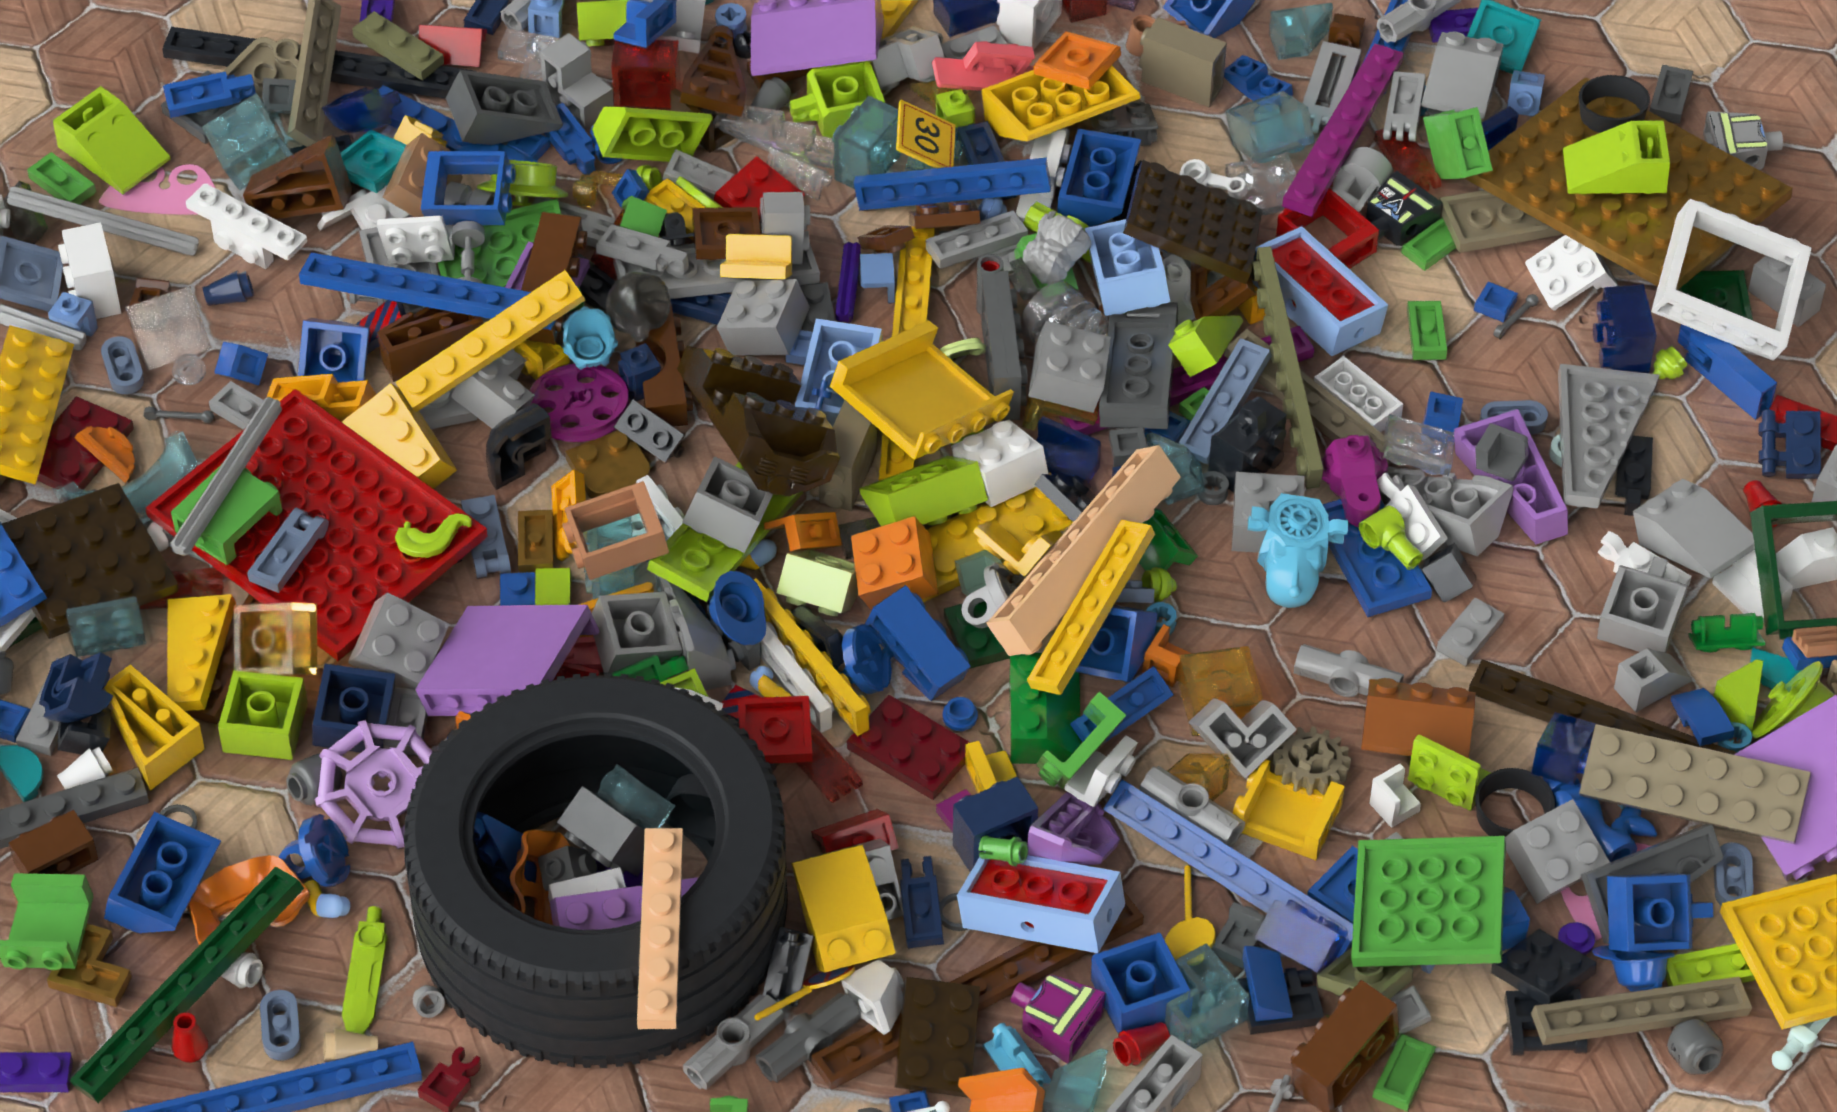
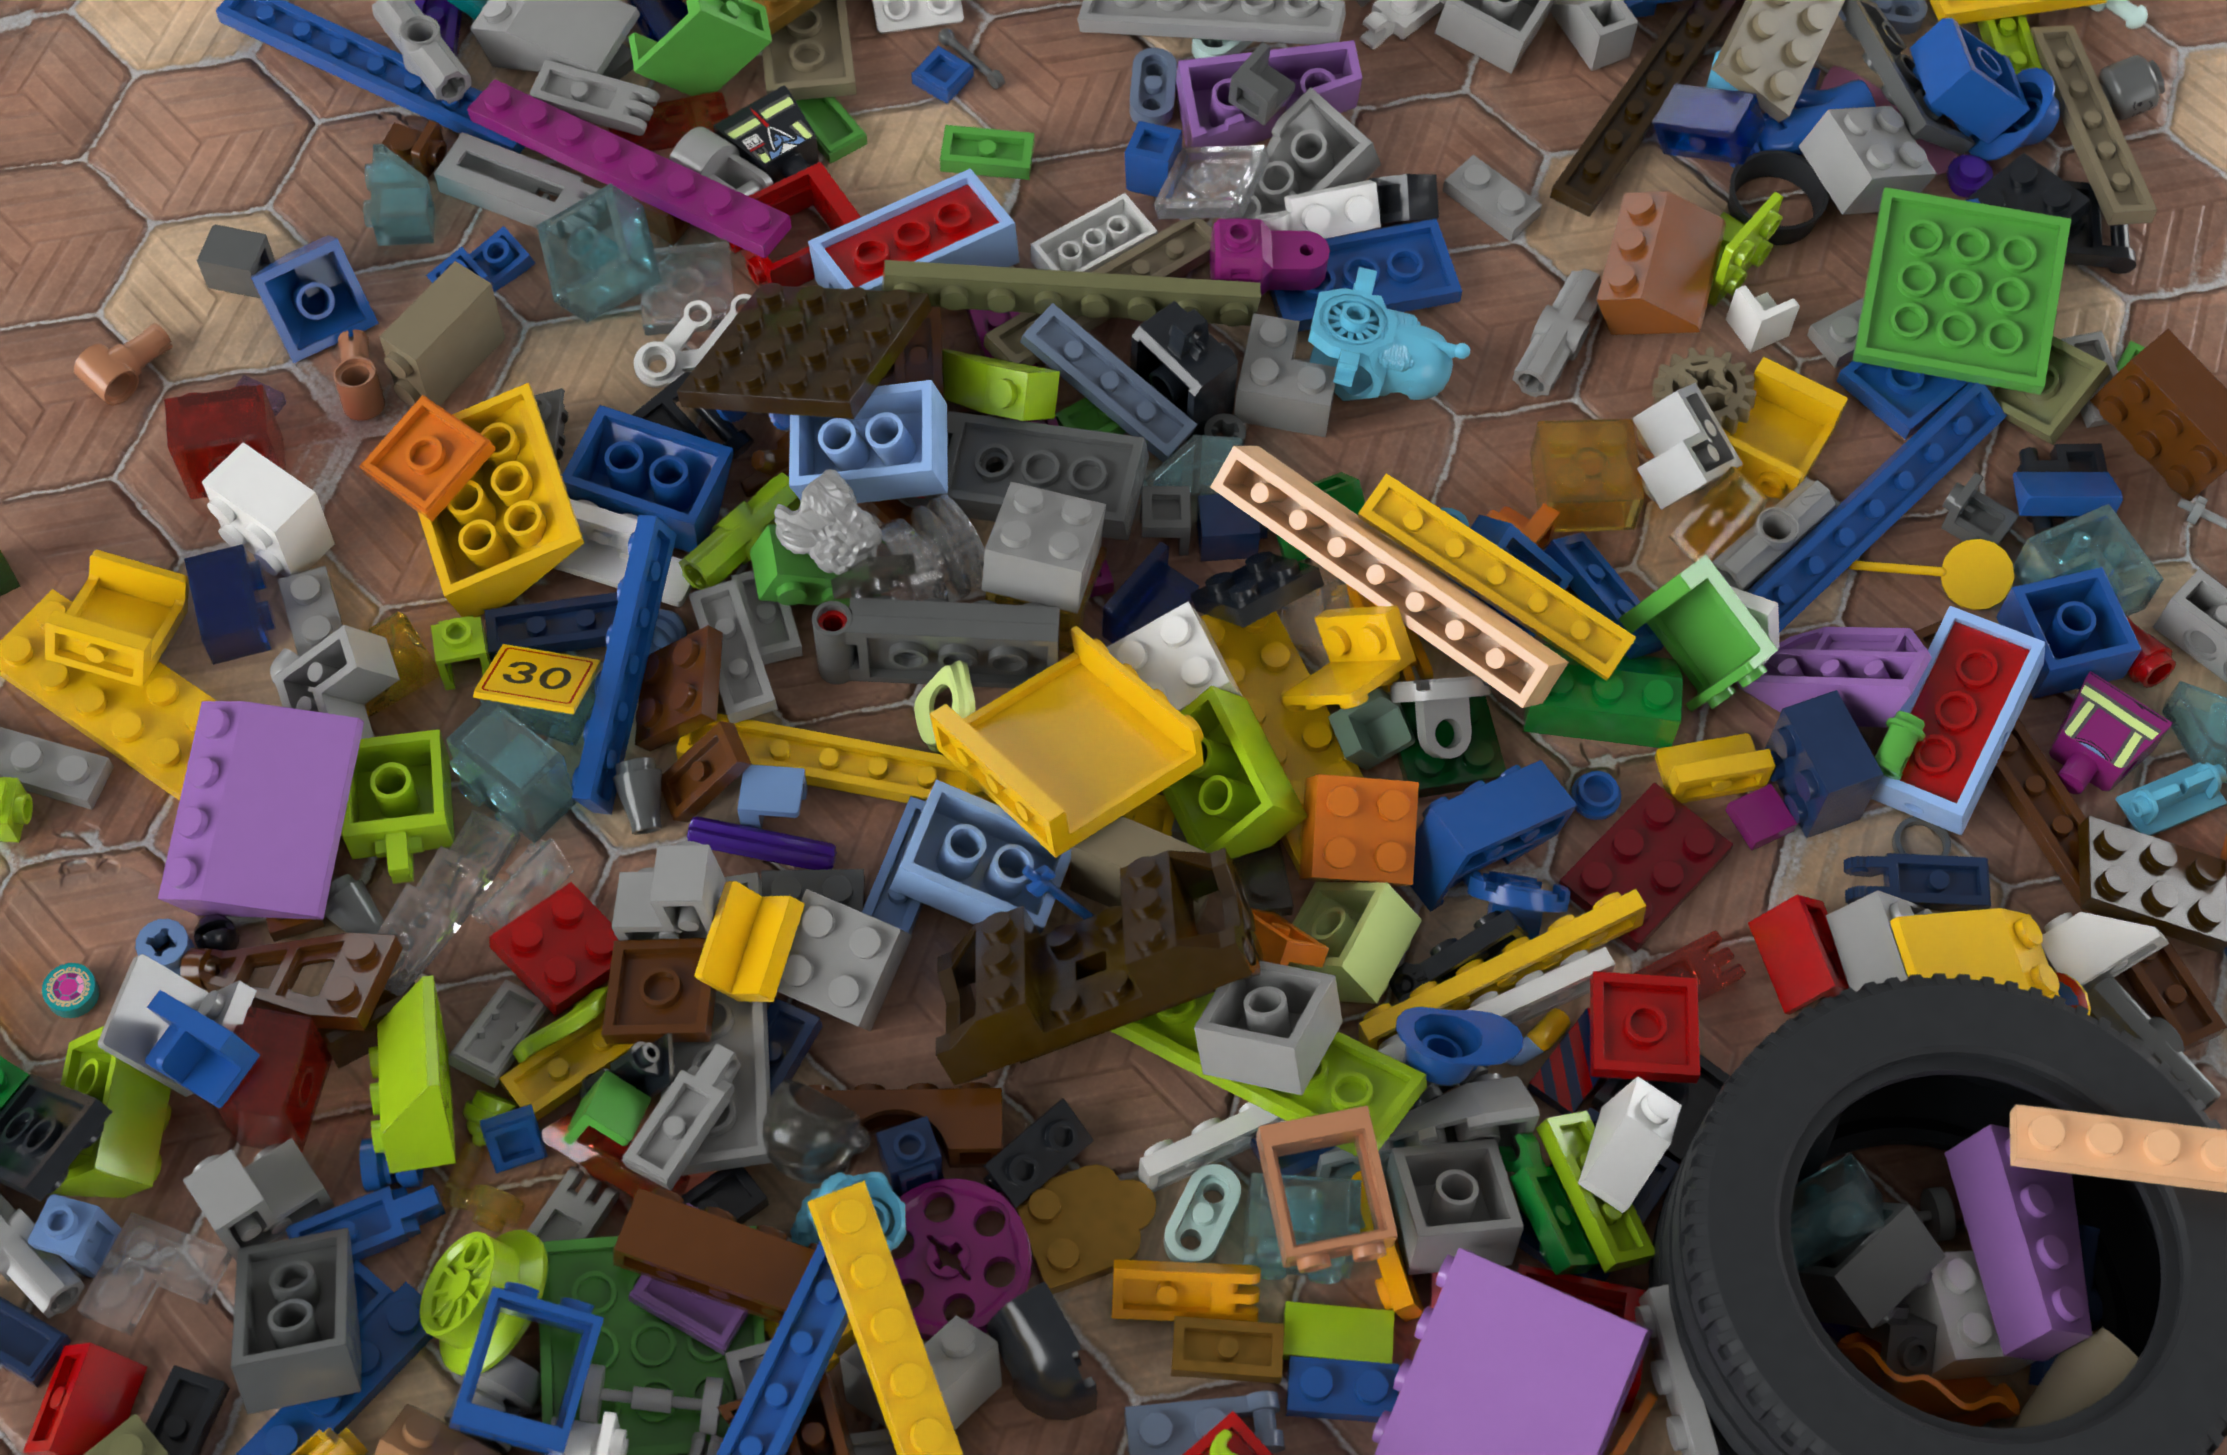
camera: 85 degrees left, 10 degrees up
coral bracket [932,41,1035,91] -> none
clear blue brick [1254,899,1346,974] -> none
lime pin [1359,505,1423,570] -> none
none -> dark grey cone [612,757,662,835]

